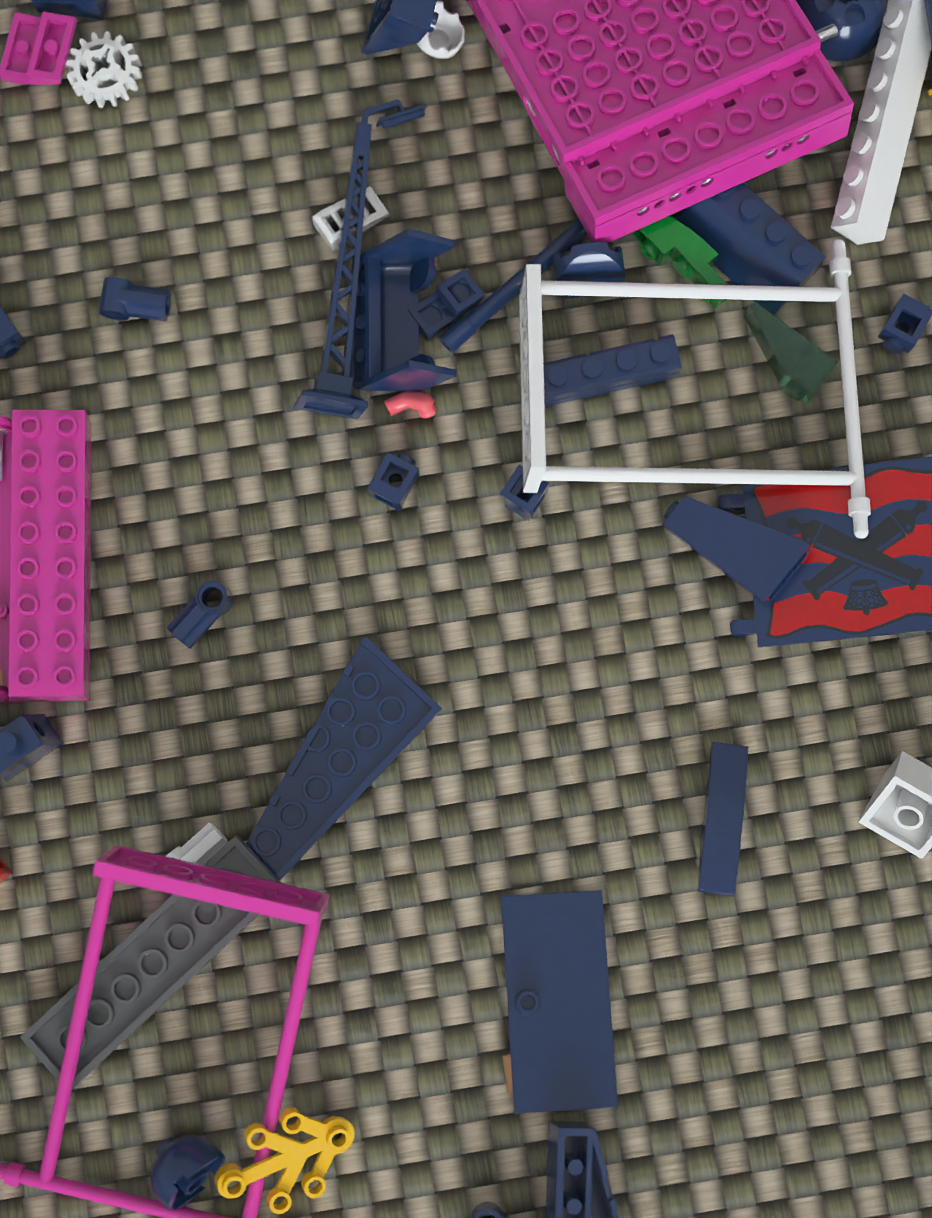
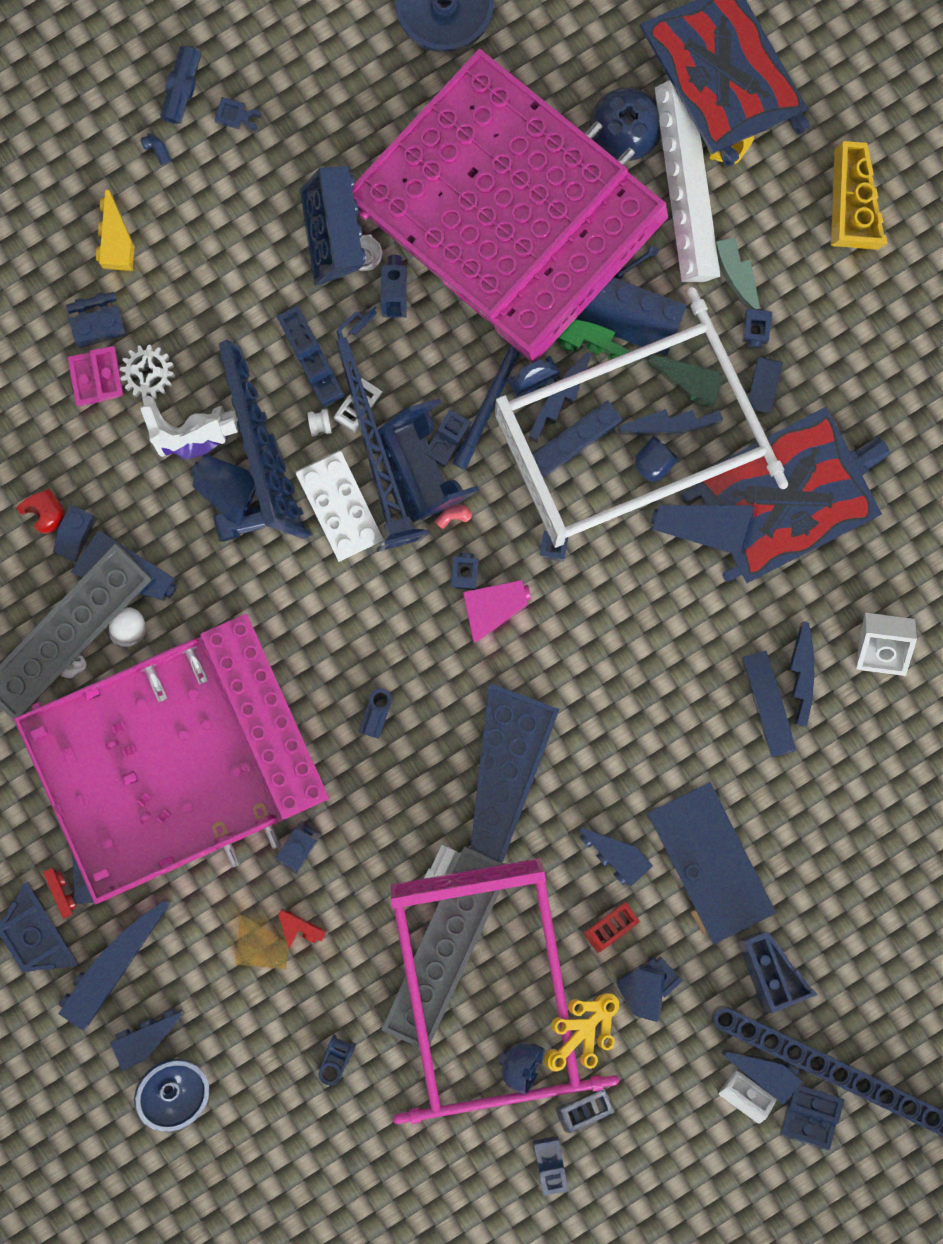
camera: 25 degrees left, 5 degrees up
none -> white hips [140,396,239,459]
none -> dark blue slope [191,454,256,526]
none -> dark blue wing [219,339,311,539]
none -> dark blue slope [276,306,345,407]
none -> white plate [295,450,383,562]
none -> white wheel [307,409,332,437]
none -> dark blue torso [380,255,407,318]
none -> dark pink slope [463,580,531,643]
none -> dark blue slope [528,352,592,443]
none -> dark blue slope [578,827,653,886]
none -> red slope [583,902,640,953]
none -> dark blue hinge [615,246,658,279]
none -> dark blue slope [616,965,665,1022]
none -> dark blue slope [618,409,723,436]
none -> dark blue helmet [634,435,679,482]
none -> dark blue brick [643,956,683,998]
none -> sand green slope [716,238,760,310]
none -> dark blue slope [748,356,783,414]
none -> dark blue slope [788,621,815,727]

